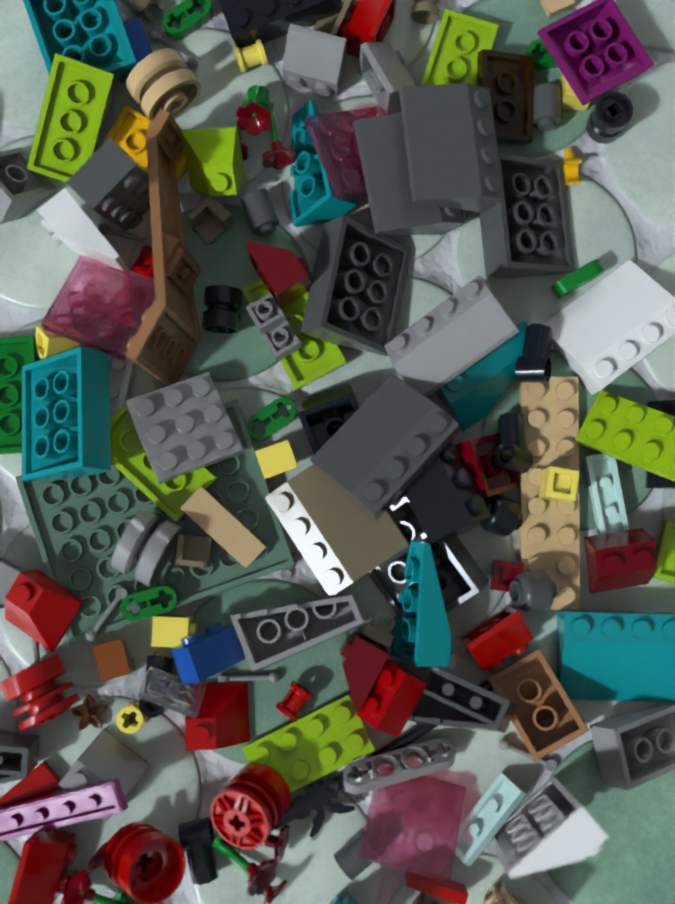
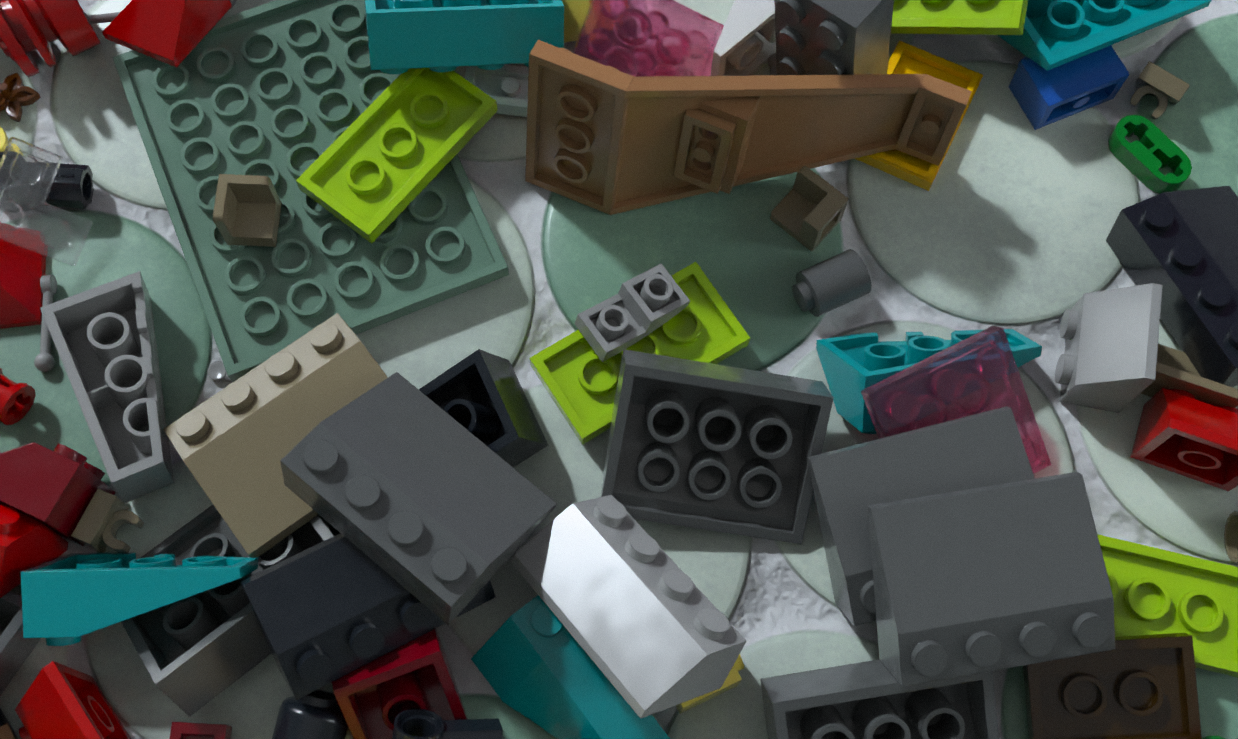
camera: 85 degrees right, 15 degrees down
light grey hinge [85,588,128,641] -> none
dark orange panel [93,639,136,681] -> none
light grey wheel [111,508,182,587] -> none
green beam [120,584,178,621] -> none
light grey plate [125,372,243,484] -> none
tan wheel [126,48,201,121] -> none
light grey hinge [151,28,198,69] -> none
light yellow brick [151,614,197,648] -> none
blue brick [171,622,246,684] -> none
tan tile [180,485,266,569] -> none
lime slope [181,126,246,196] -> none
black wheel [202,285,243,334] -> none
light yellow bush [233,39,268,73] -> none
dark red plant [236,85,296,169] -> none
dark red slope [245,241,311,309] -> none
green beam [247,397,297,441] -> none
light yellow panel [255,440,297,481] -> none
light grey slope [359,42,419,115] -> none

